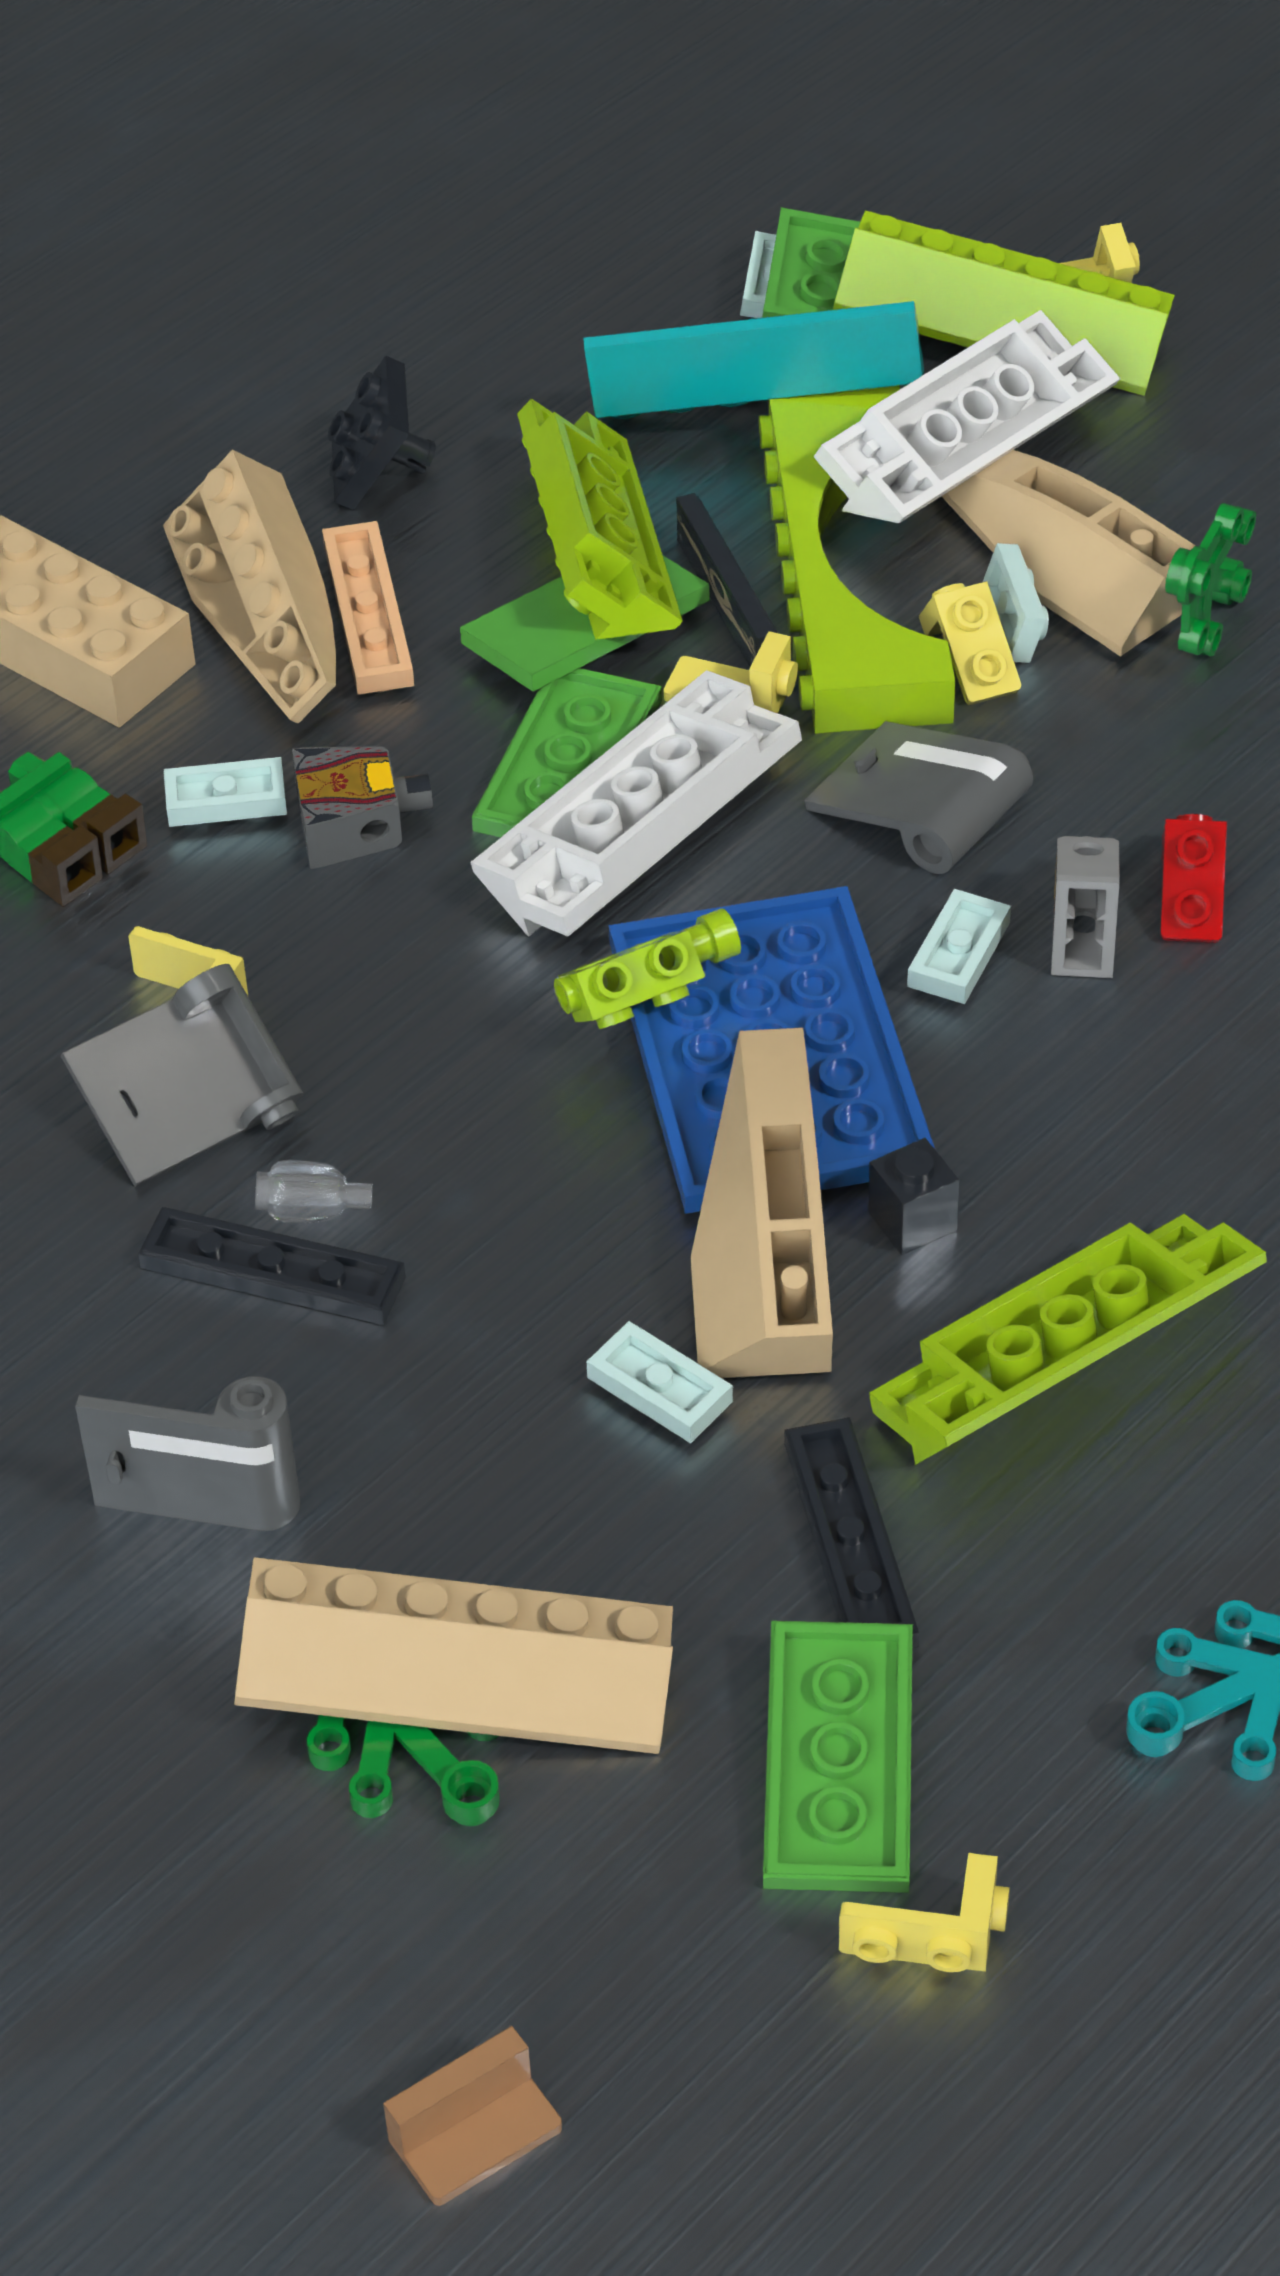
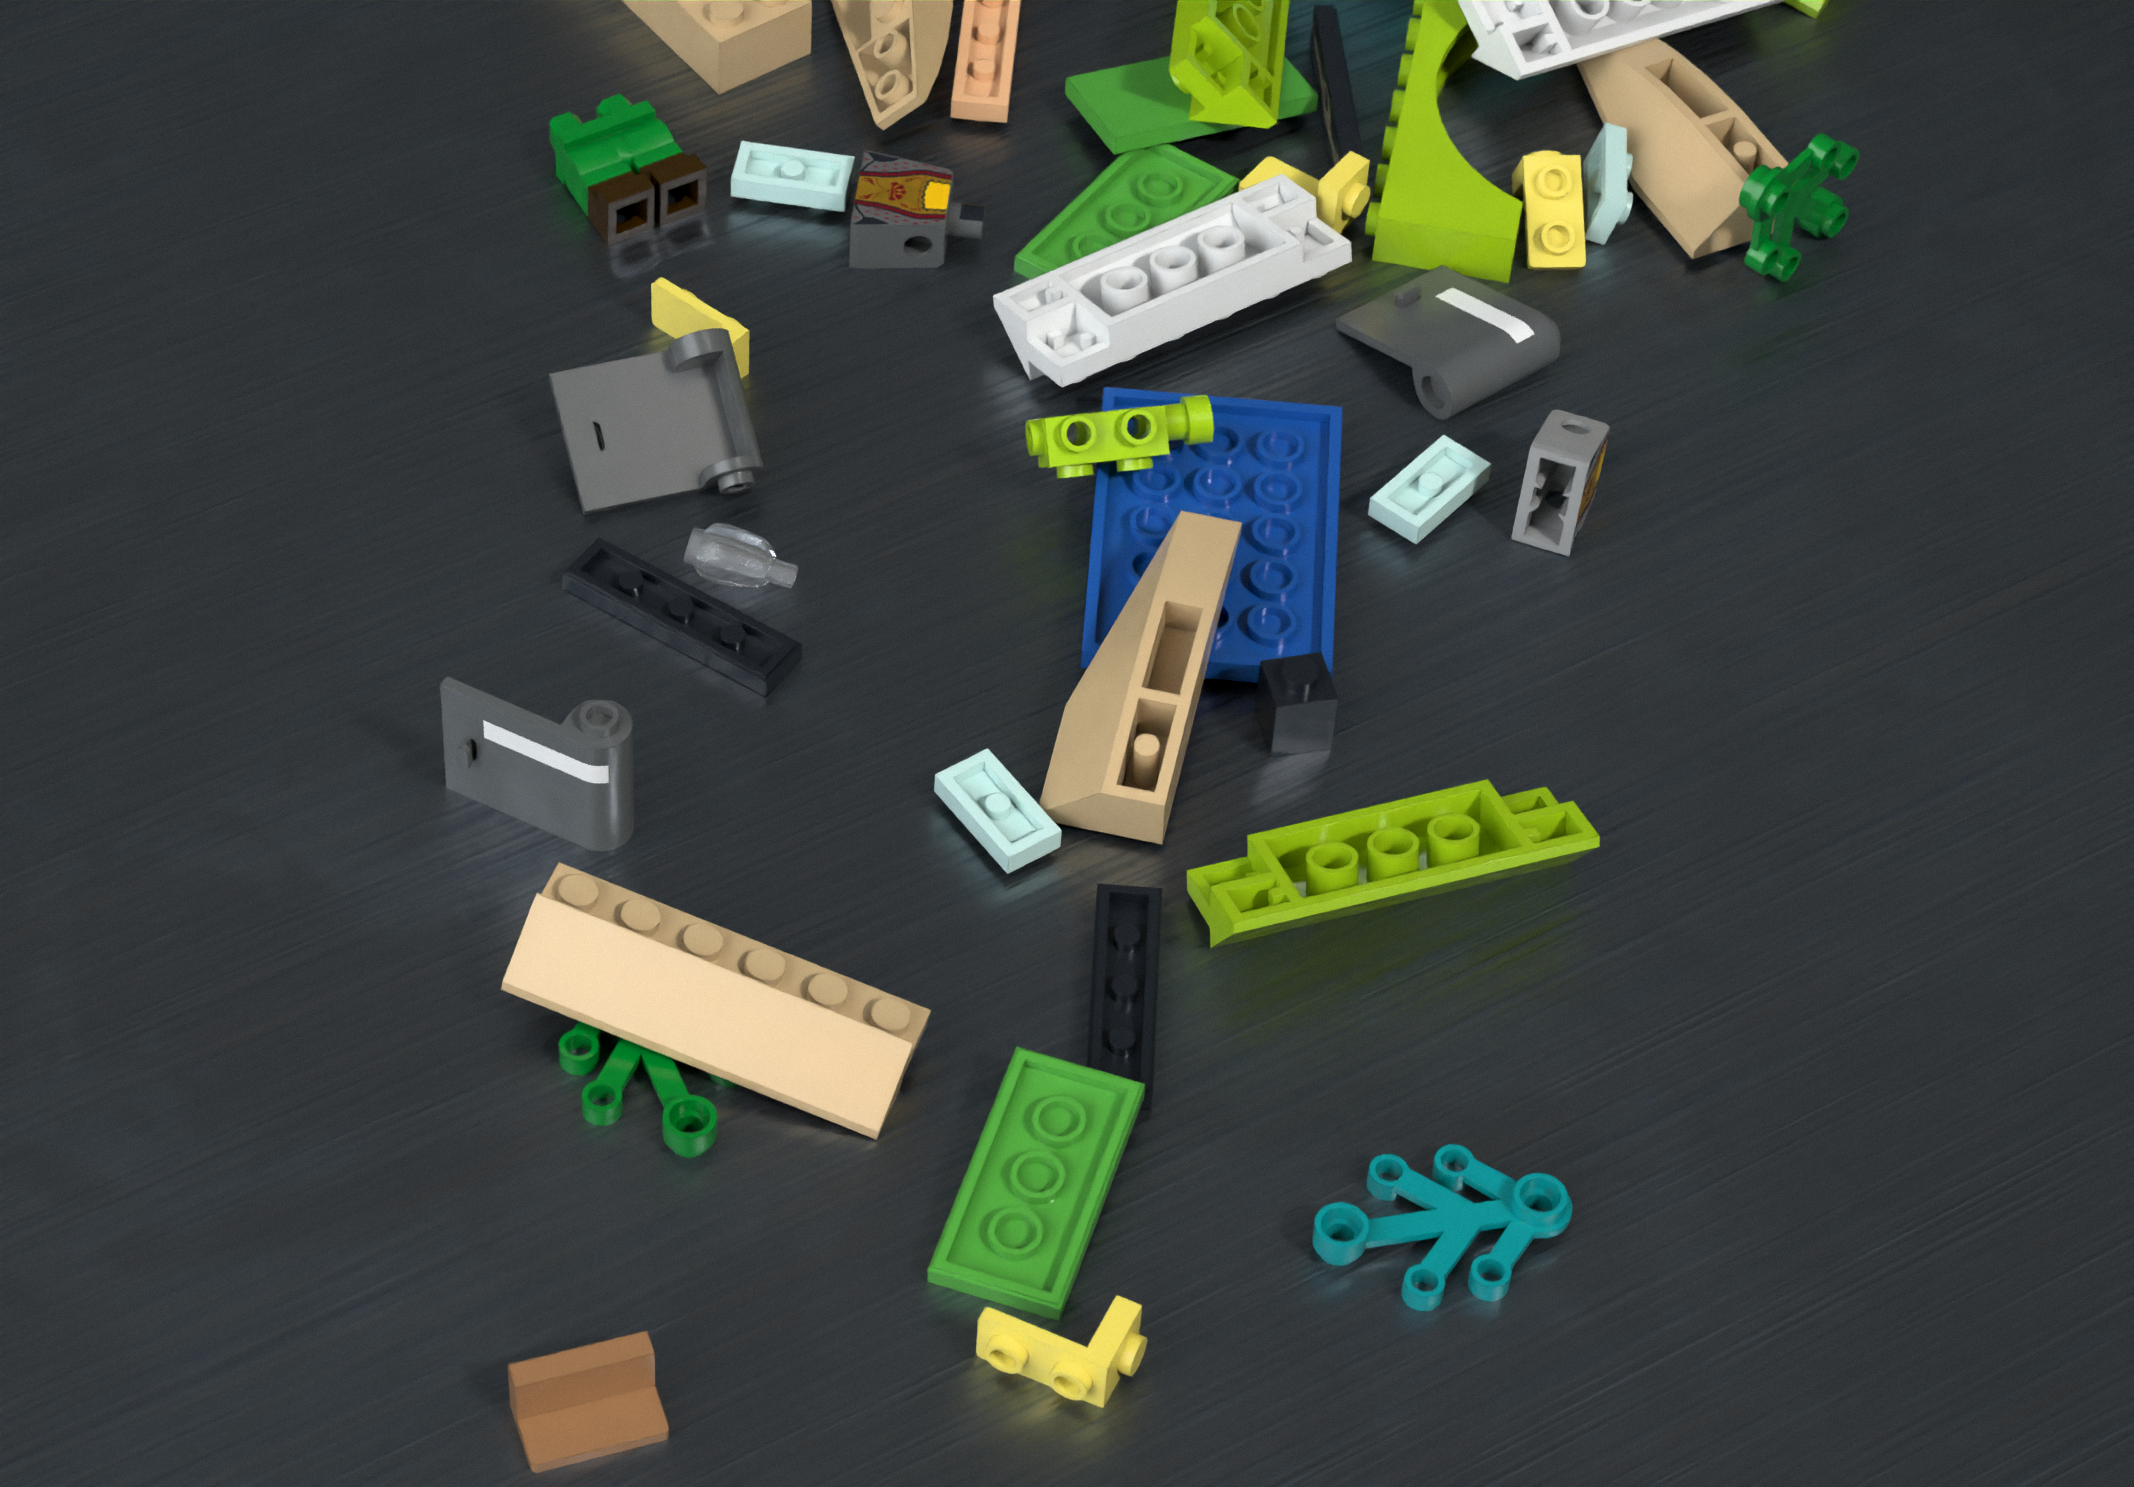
camera: 10 degrees right, 0 degrees up
red bracket [1160,814,1227,943] -> none

